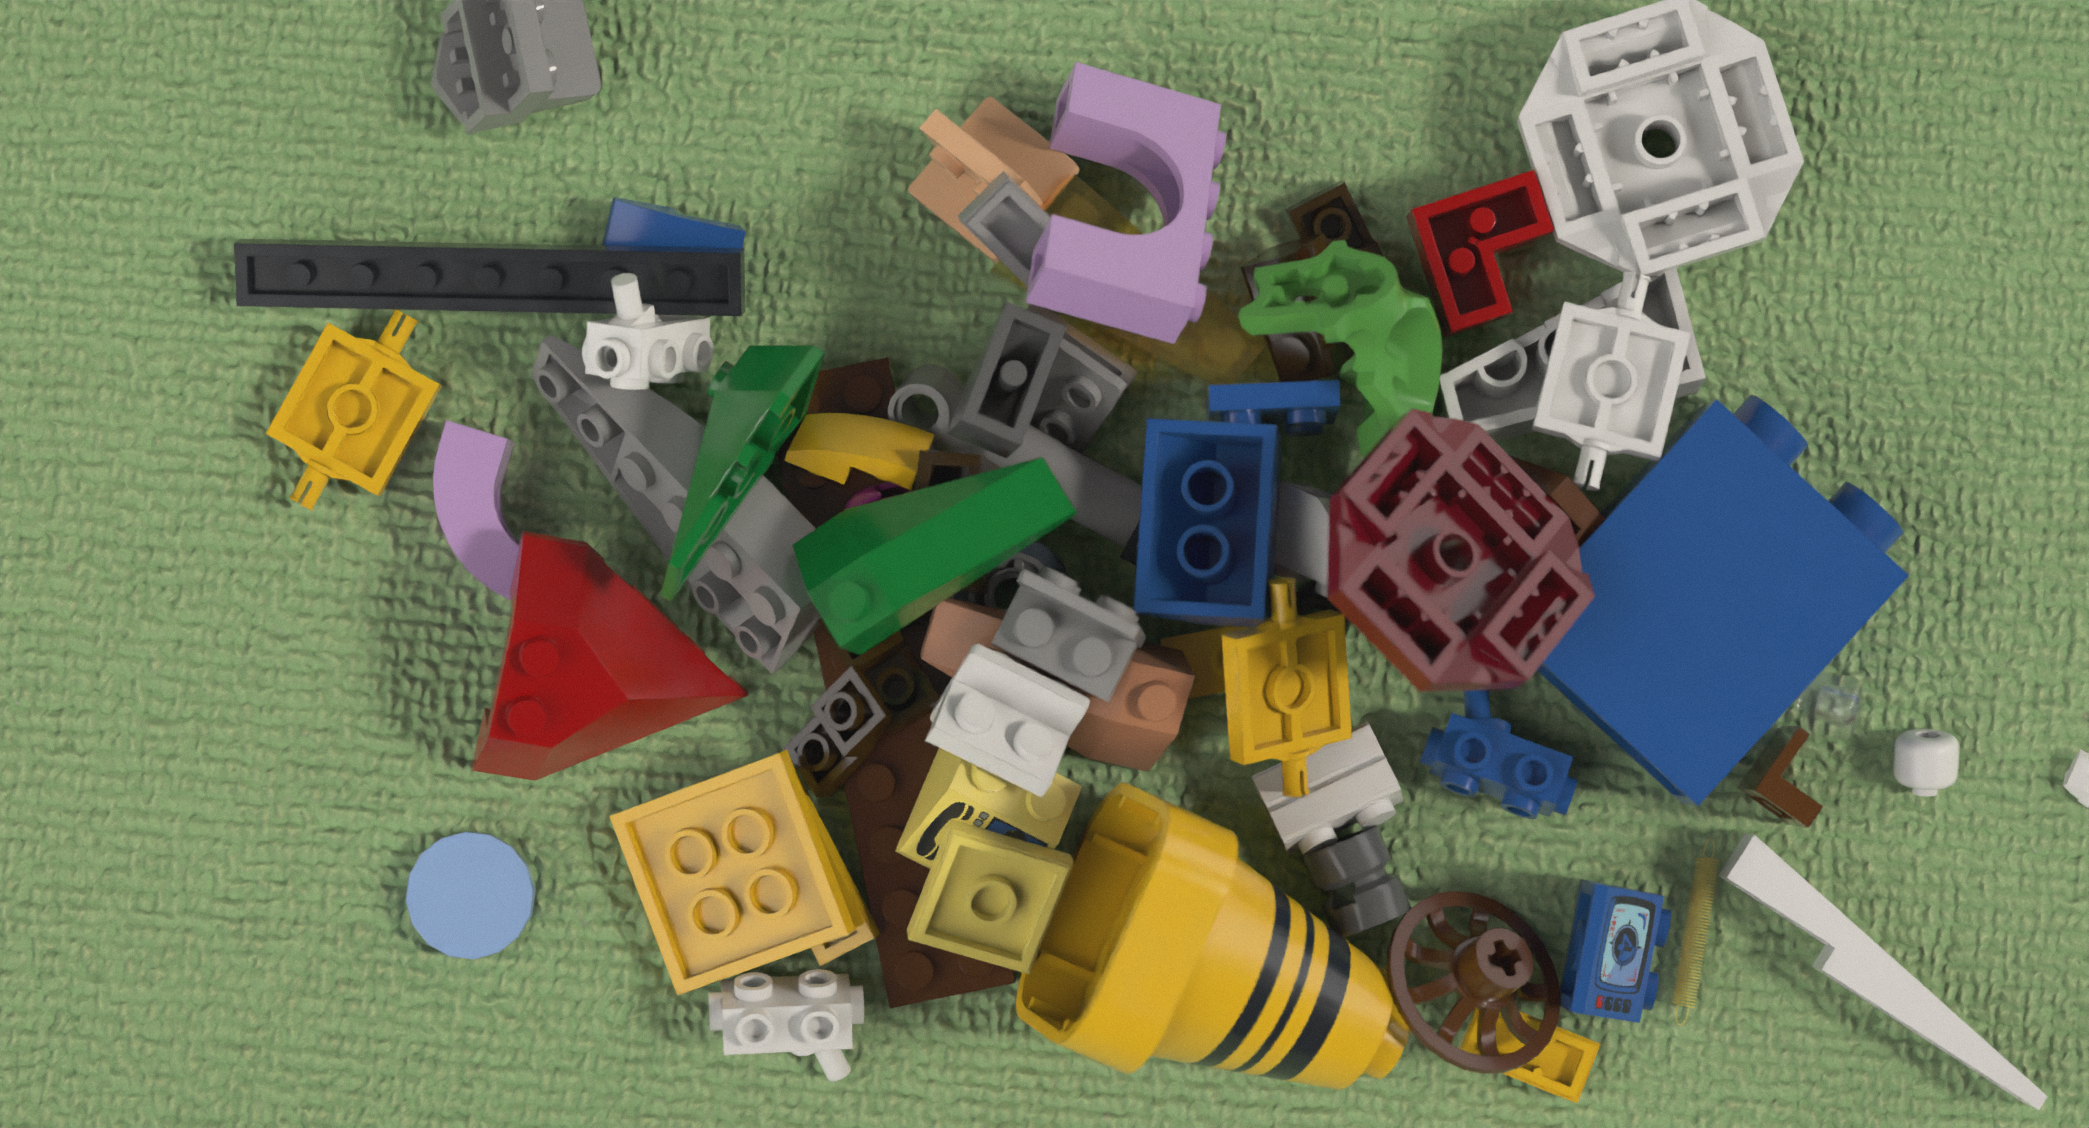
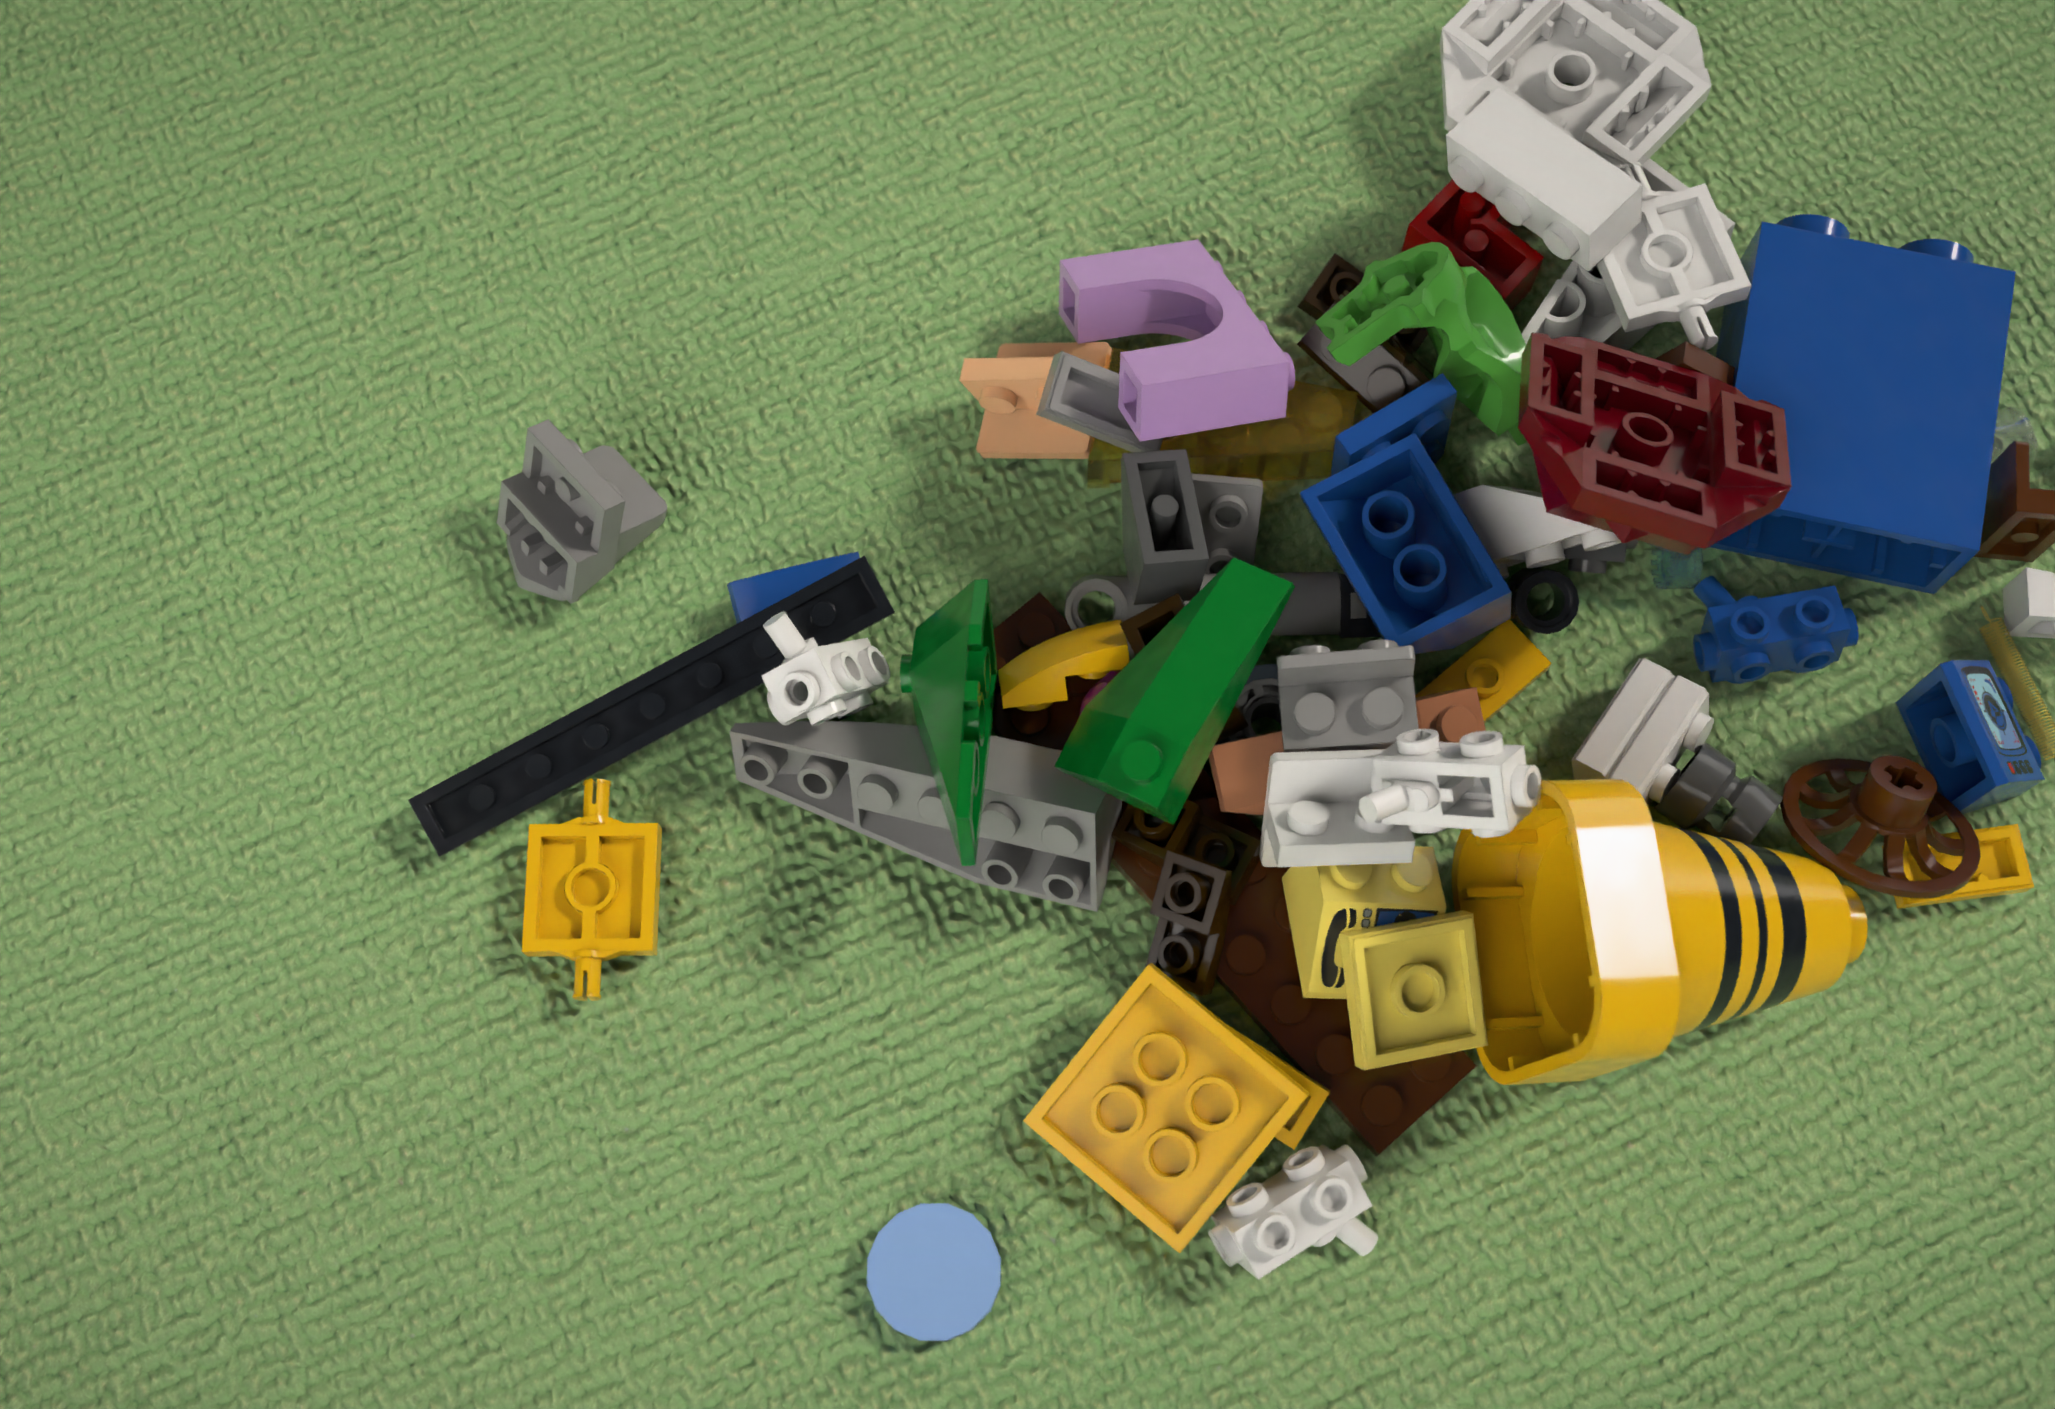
camera: 30 degrees left, 15 degrees down
lavender arch [433,420,520,600] -> none
red wedge [472,531,749,781] -> none
yellow plate [1222,577,1352,797] -> none
none -> white brick [1359,729,1541,838]
none -> white brick [1446,87,1643,271]

